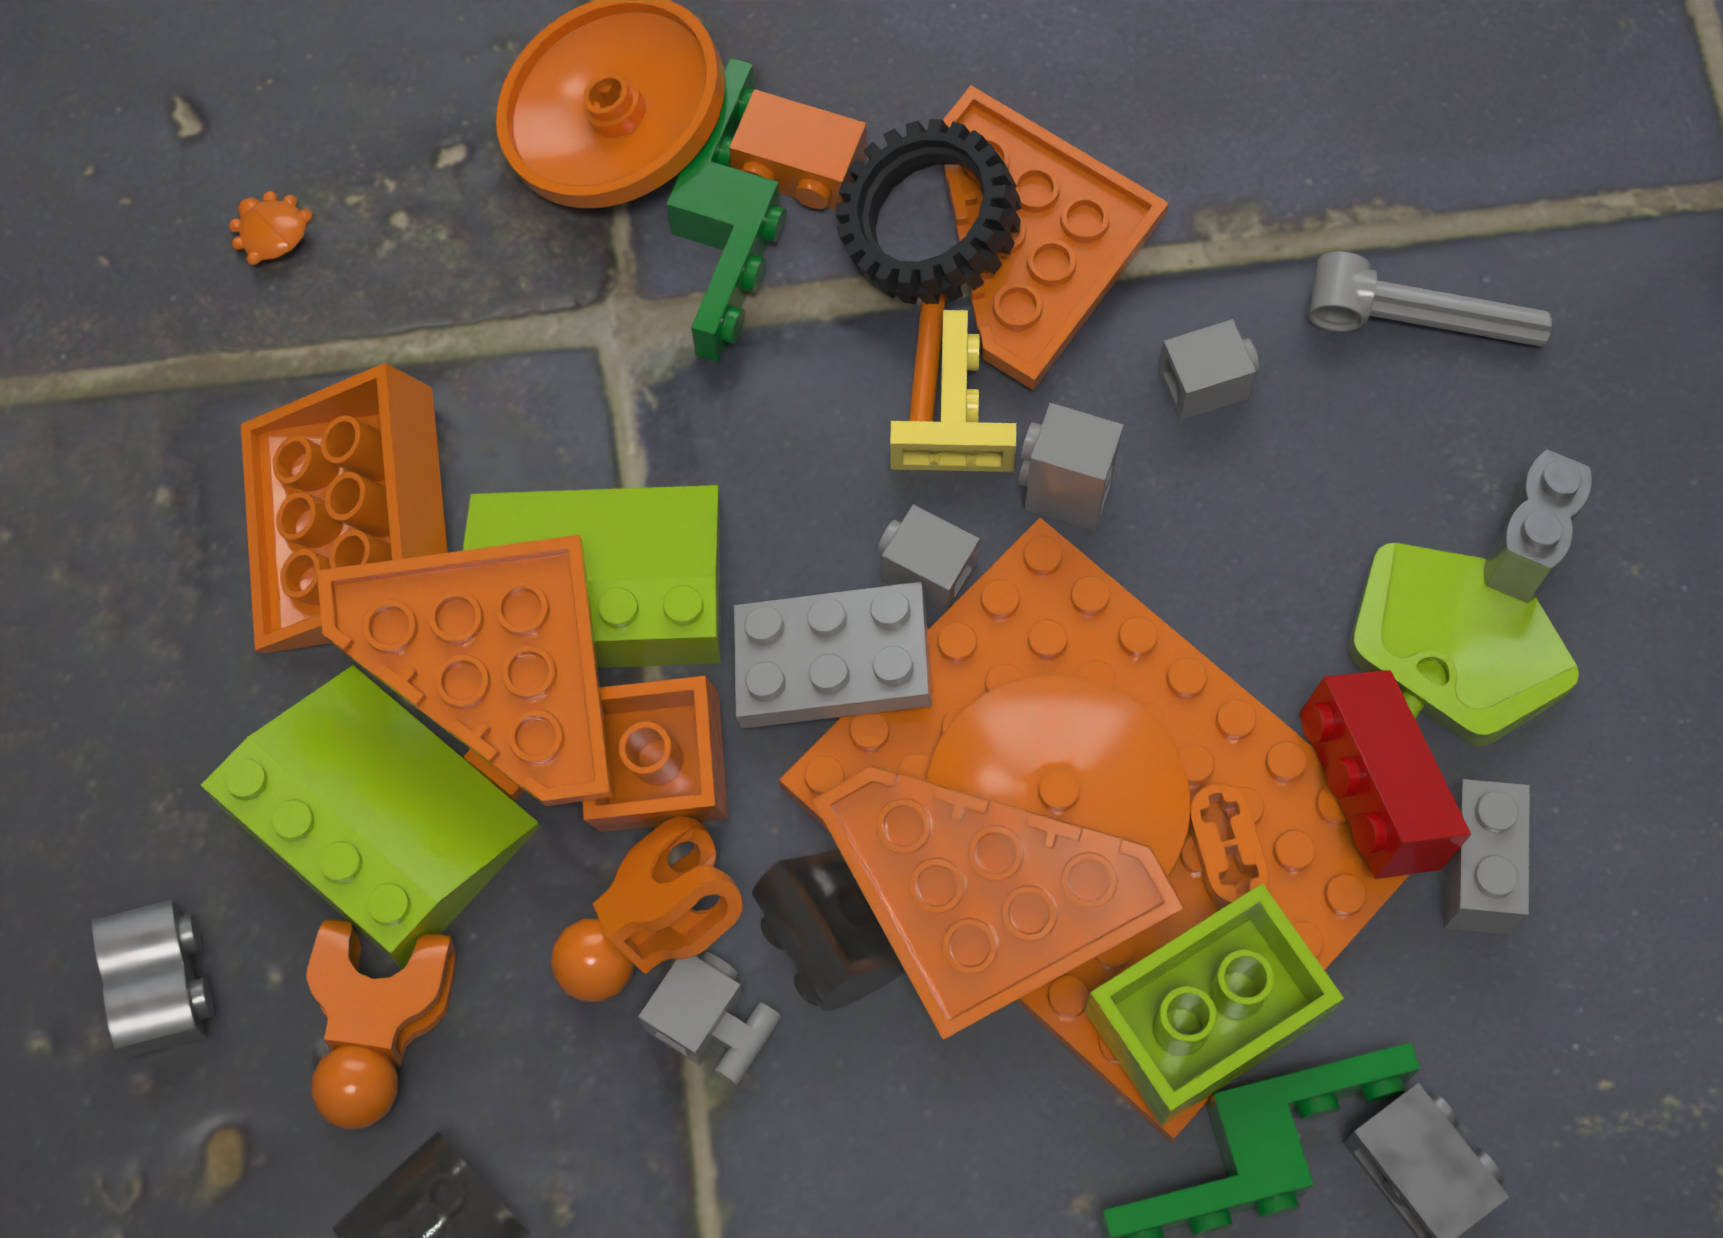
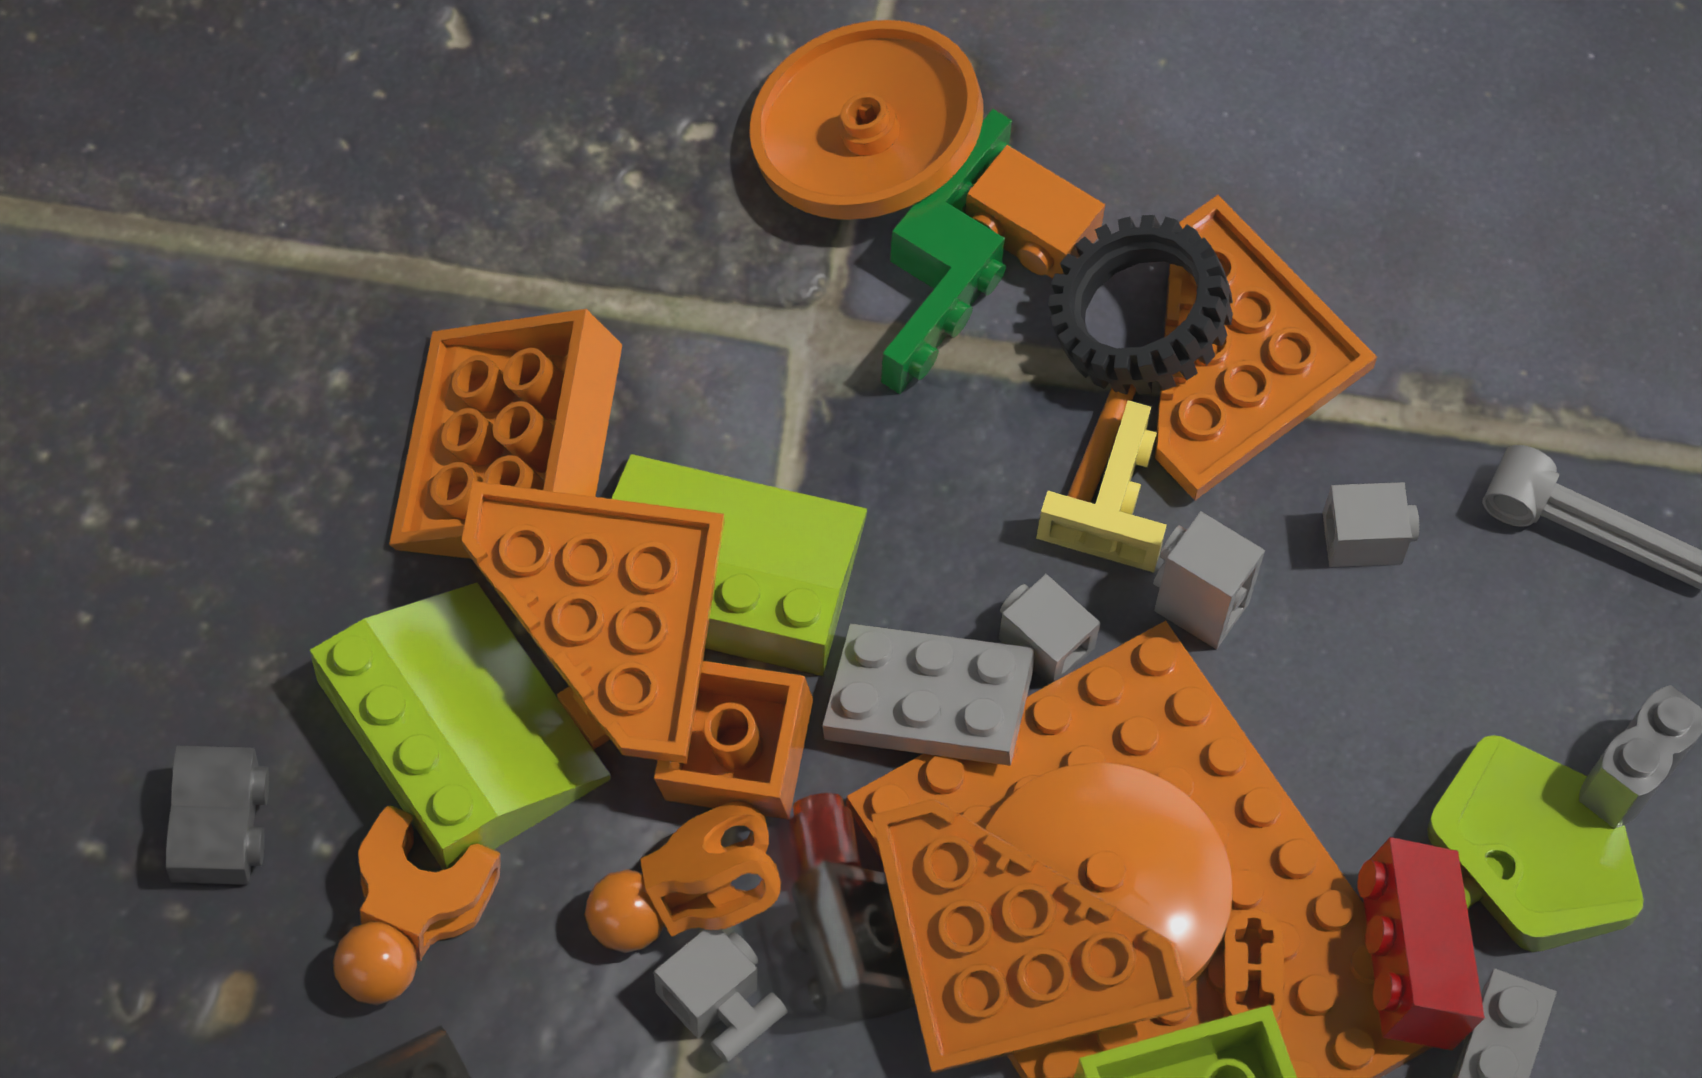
camera: 10 degrees right, 5 degrees down
orange piece [228,191,313,265] -> none
none -> clear red brick [789,793,862,894]

